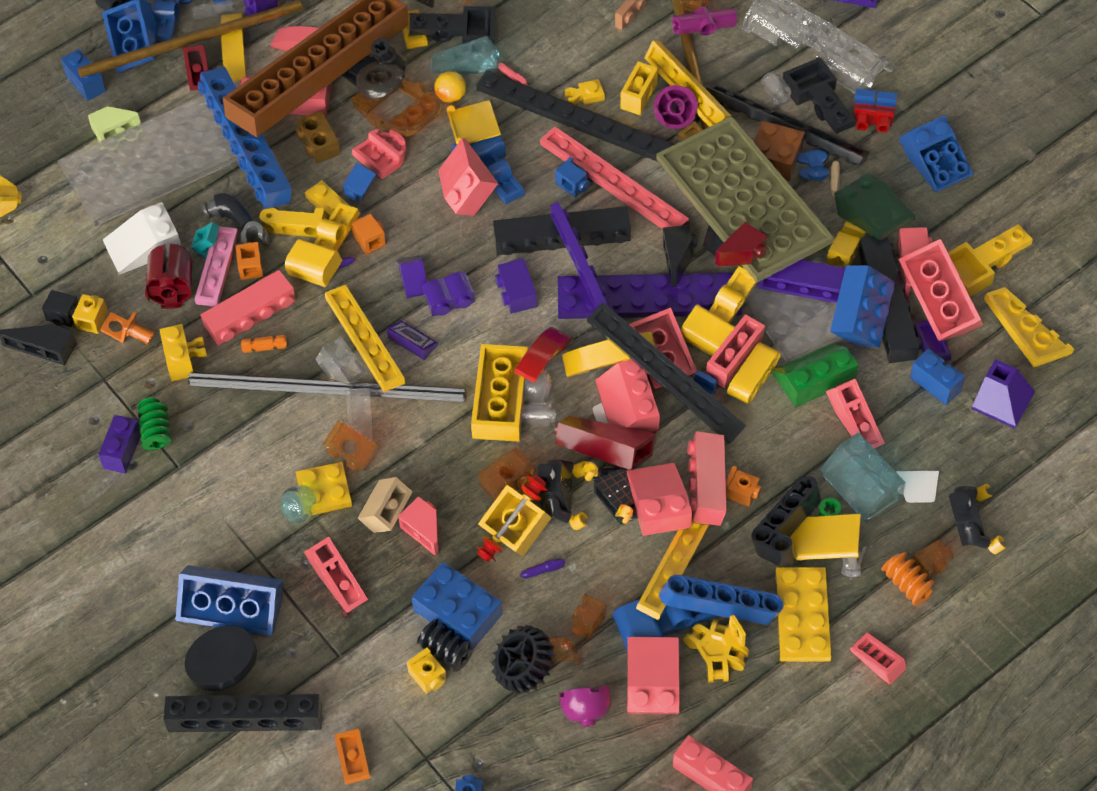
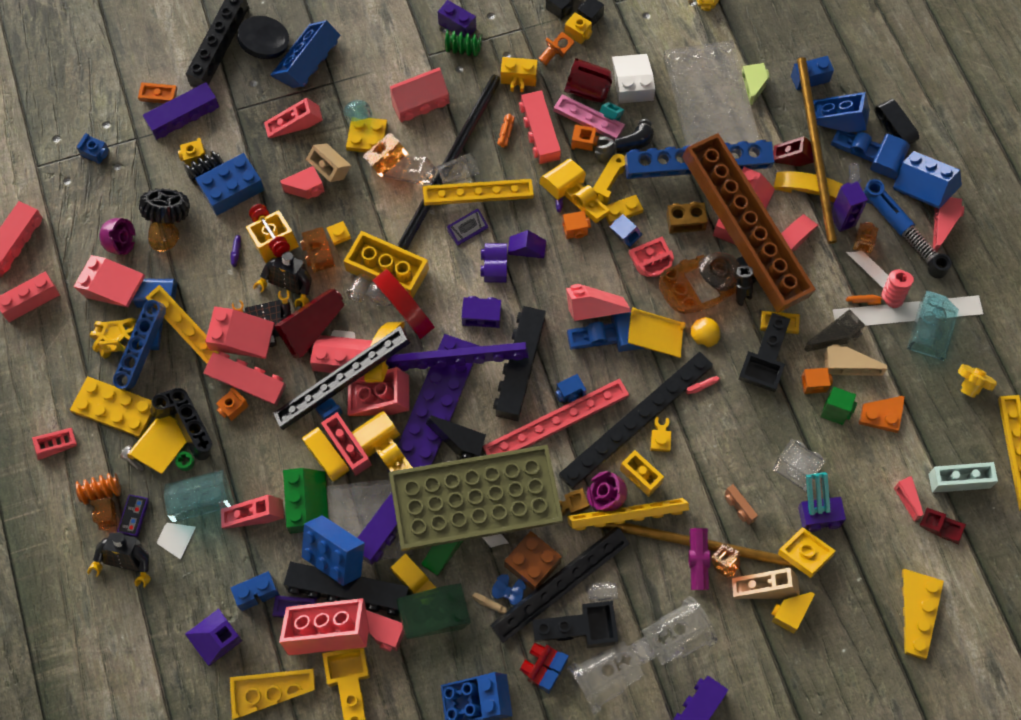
camera: 110 degrees right, 10 degrees up
clear light blue slope [430,36,500,74] -> none
clear orange brick [571,593,606,639] -> none
dark red slope [715,222,767,266] -> none
none -> tile [117,494,149,538]
none -> dark purple brick [143,82,219,140]
none -> yellow plate [326,221,351,246]
none -> coral slope [390,67,450,122]

